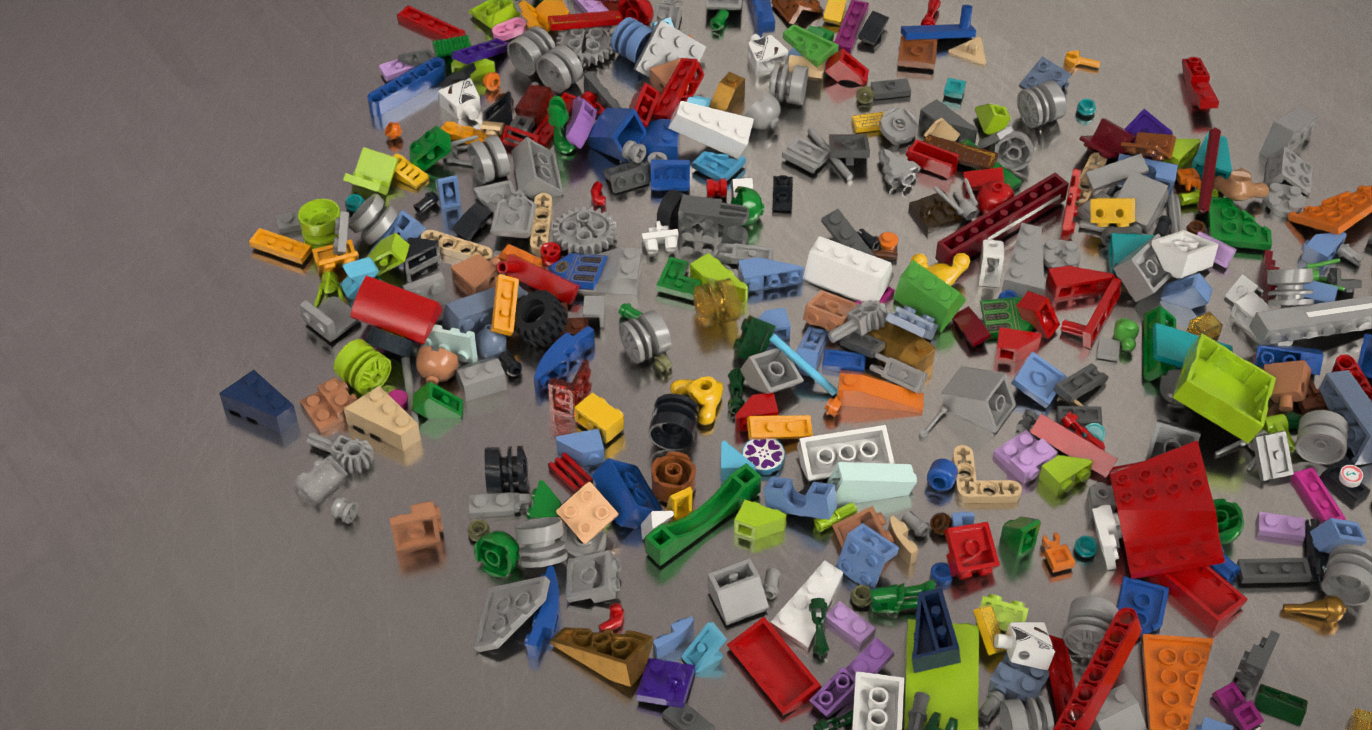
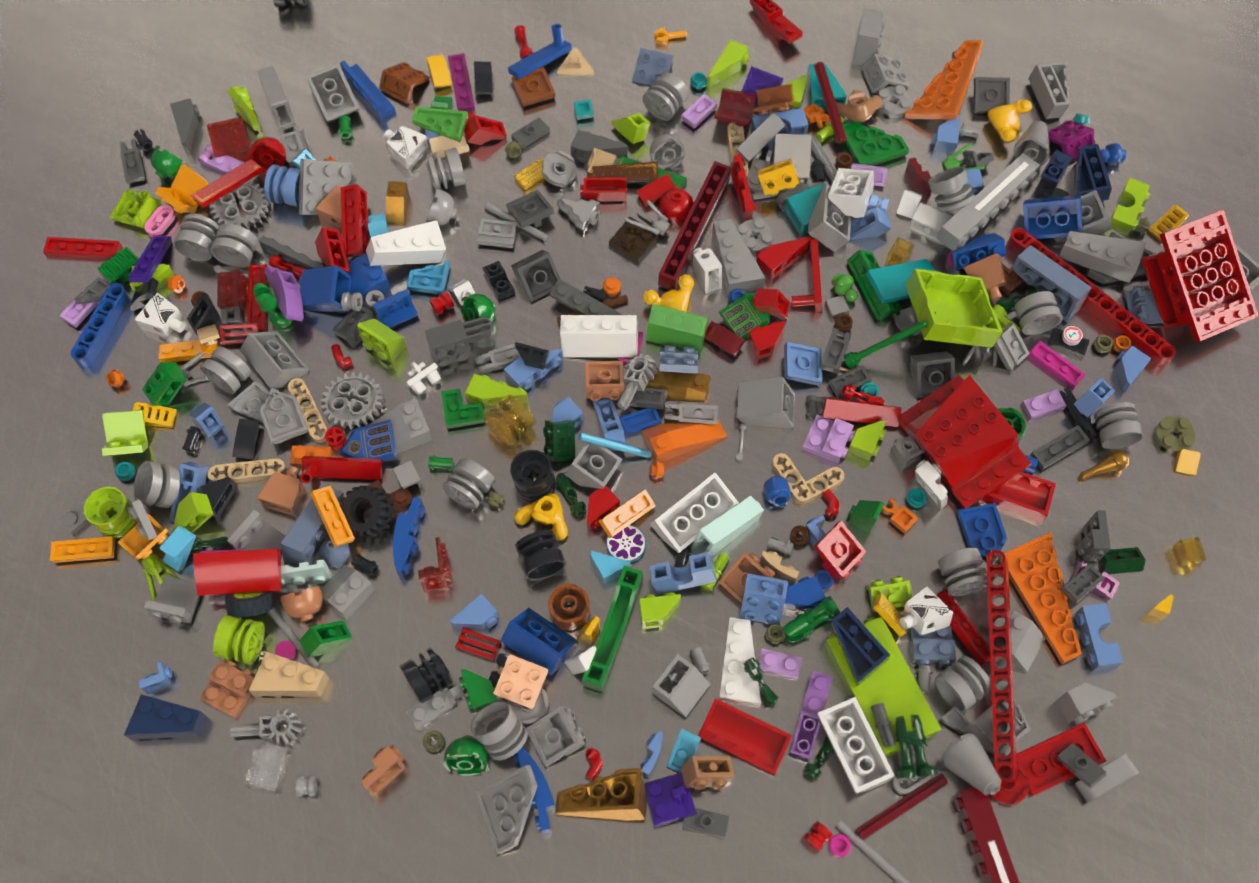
camera: 30 degrees left, 15 degrees up
yellow brick [574,392,624,444] -> none
black tyre [657,189,686,229] -> none
light grey tile [978,126,1014,149] -> none
none -> medium blue bracket [139,661,173,694]
none -> lime slope [357,318,407,363]
none -> black wheel [510,450,555,501]
none -> dark grey slope [511,250,560,302]
none -> black tile [515,342,549,370]
none -> lavender plate [681,94,717,128]
none -> medium nougat brick [681,756,735,790]
none -> lime slope [707,40,750,88]
none -> blue slope [784,576,826,611]
none -> red arm [822,489,840,518]
none -> reddish brown plate [835,314,853,331]
none -> green piece [844,320,928,368]
none -> light blue wheel [867,194,889,212]
none -> dark grey plate [1060,564,1105,604]

